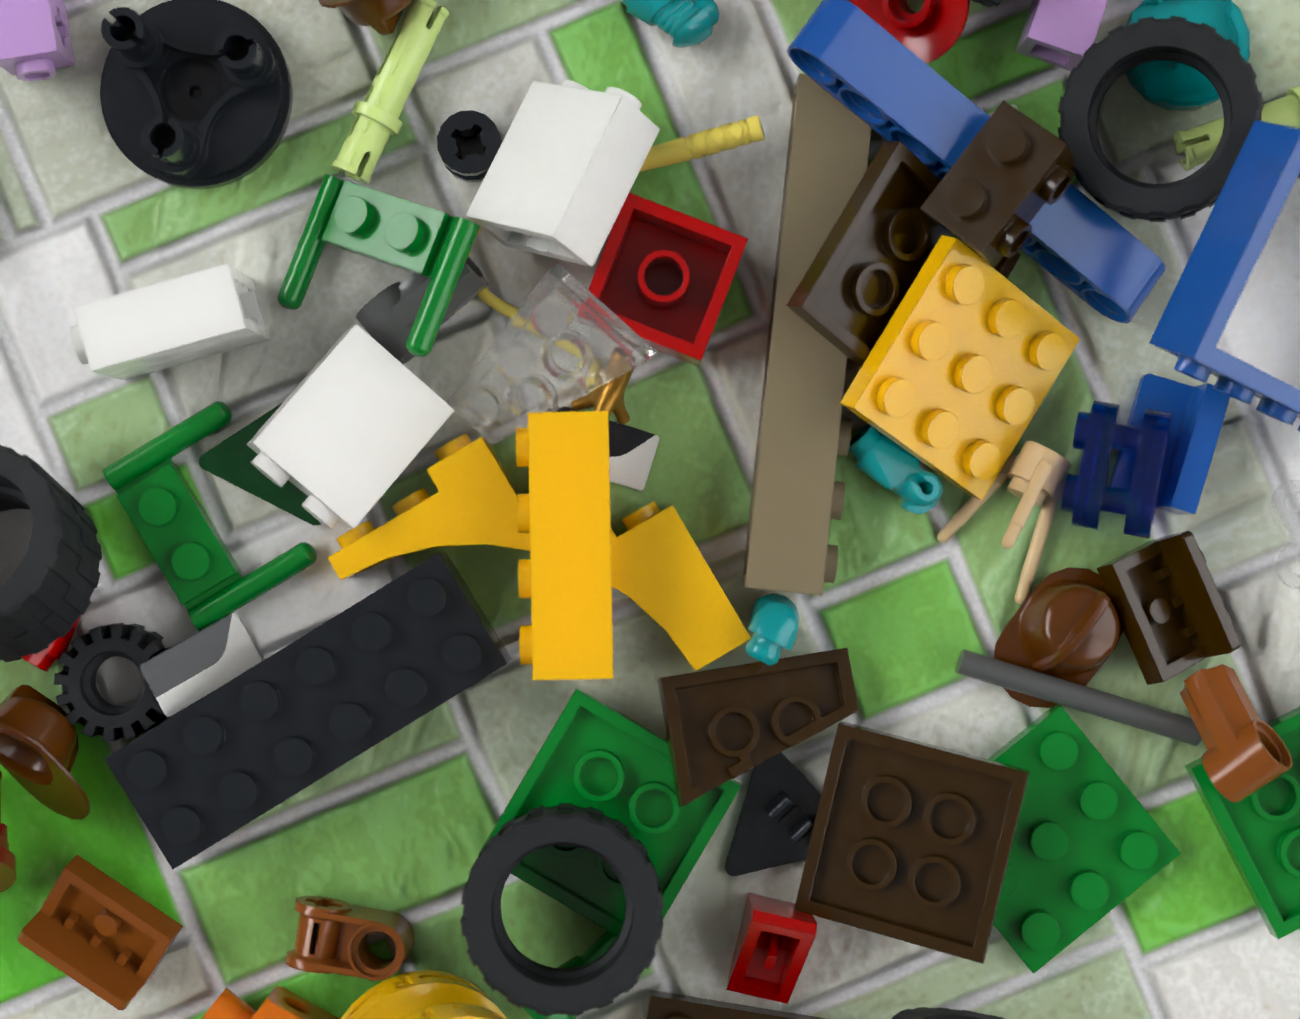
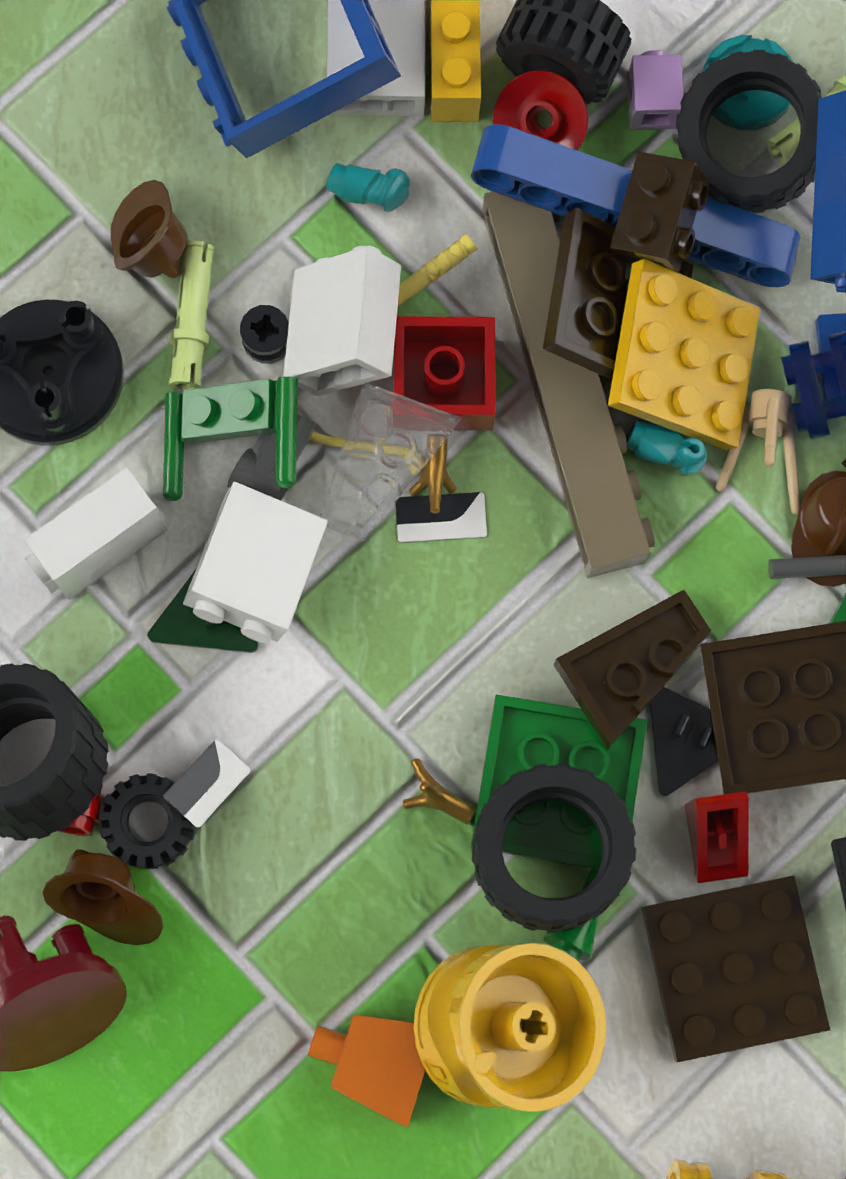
camera: 25 degrees left, 10 degrees down
dark orange bracket [17,855,183,1010] -> none
green plate [102,401,317,631] -> none
black brick [104,551,512,869] -> none
dark orange piece [285,896,415,981] -> none
yellow arch [327,433,751,671] -> none
yellow brick [516,411,614,680] -> none
teal arm [746,593,800,666] -> none
none -> pearl gold bar [403,758,477,825]

